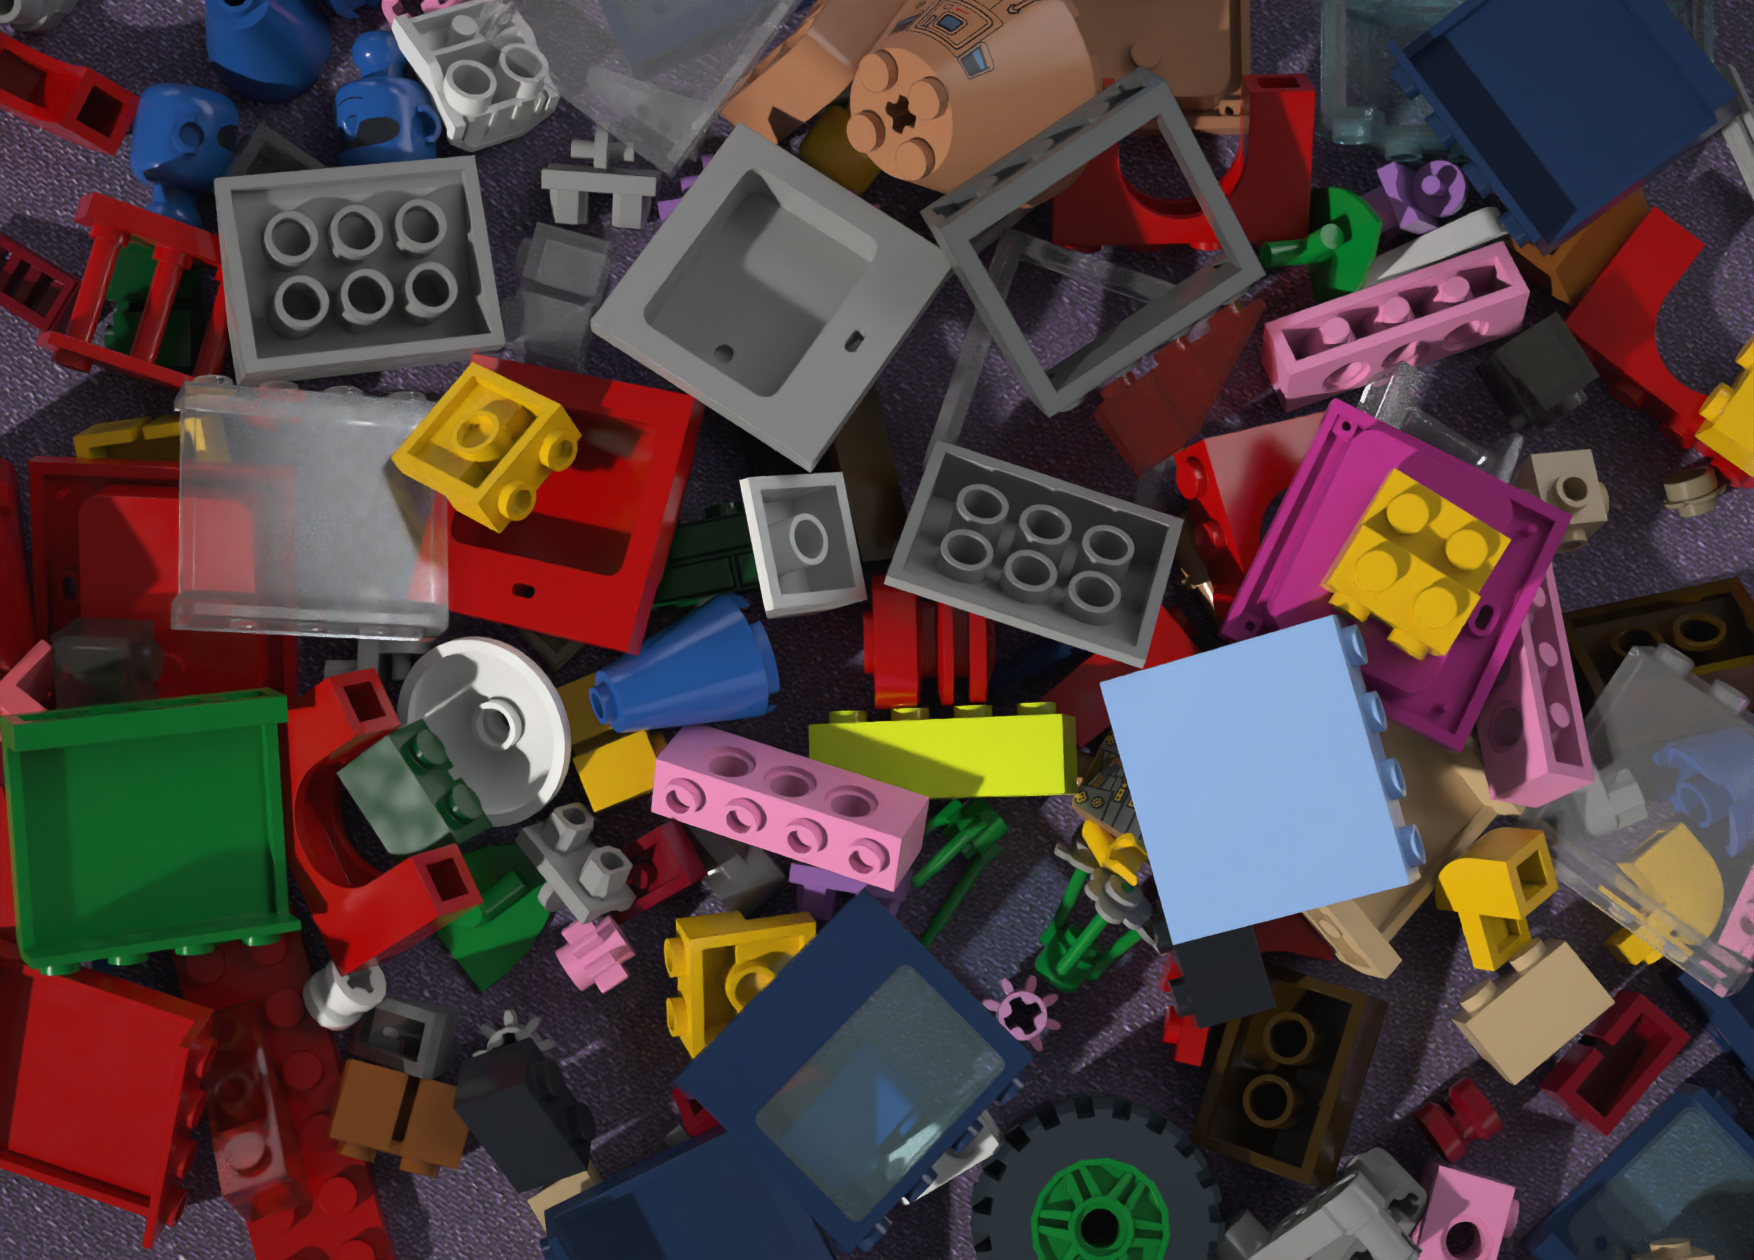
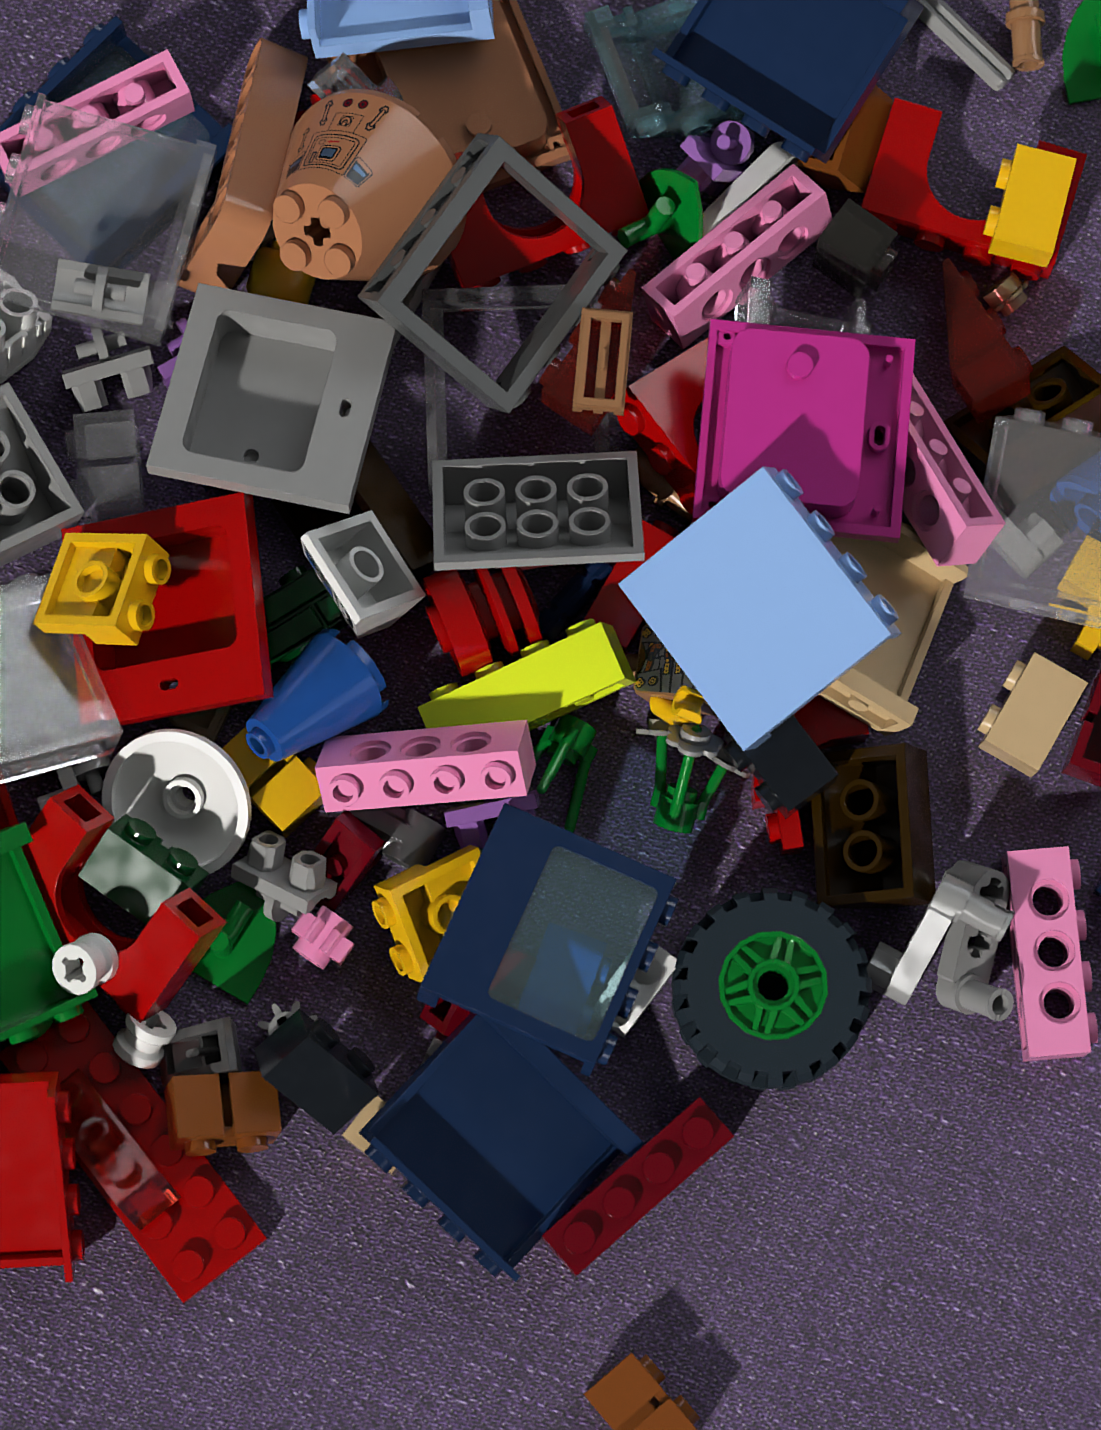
camera: 20 degrees left, 5 degrees down
bright pink gear [982,974,1061,1052] -> none
yellow plate [1319,468,1511,660] -> none
dark red wheel [1412,1075,1504,1166] -> none
yellow brick [1435,827,1559,971] -> none
tan brick [1508,449,1609,553] -> none
none -> light grey hips [50,258,151,326]
none -> white wheel [52,933,119,995]
none -> medium nougat tile [572,307,633,416]
none -> clear red slope [942,258,1033,424]

